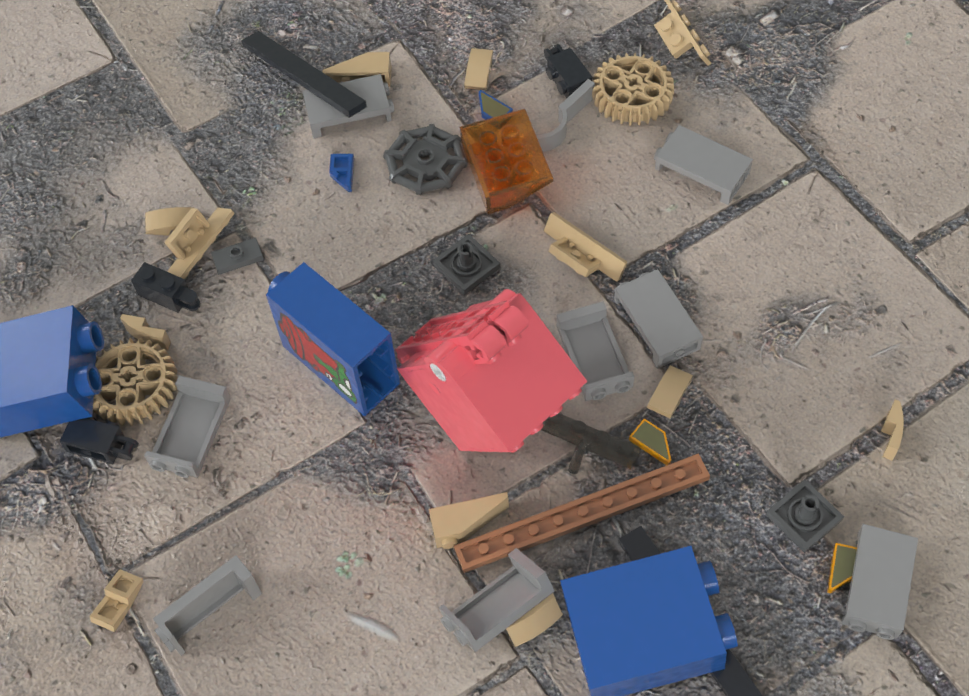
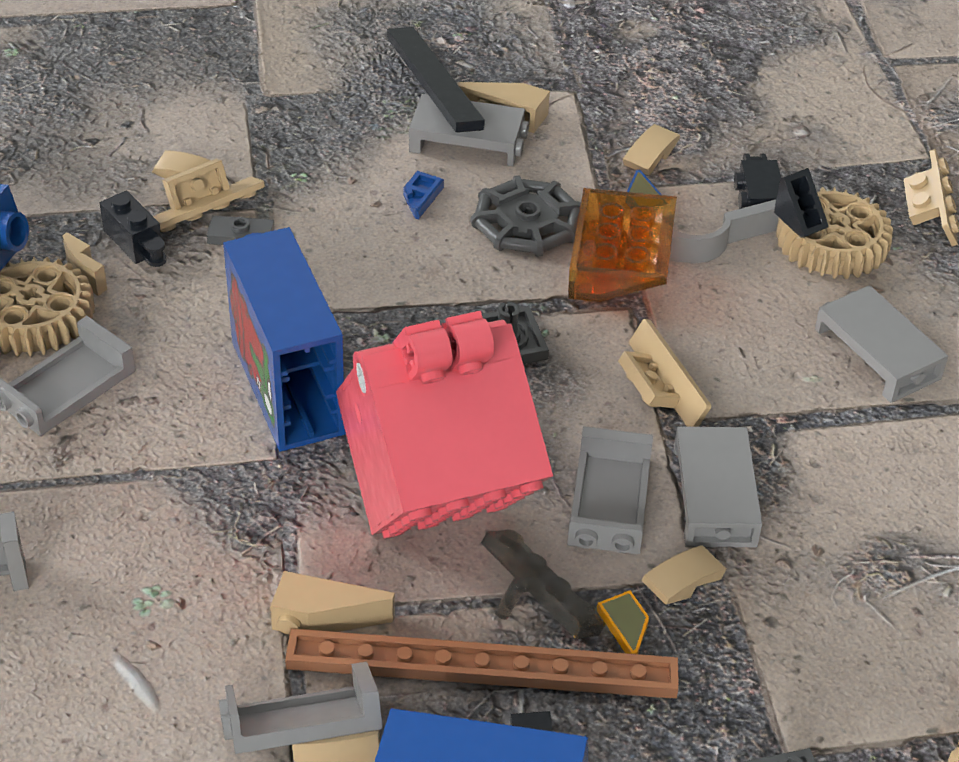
camera: 20 degrees right, 15 degrees down
none -> black slope [774,168,829,238]

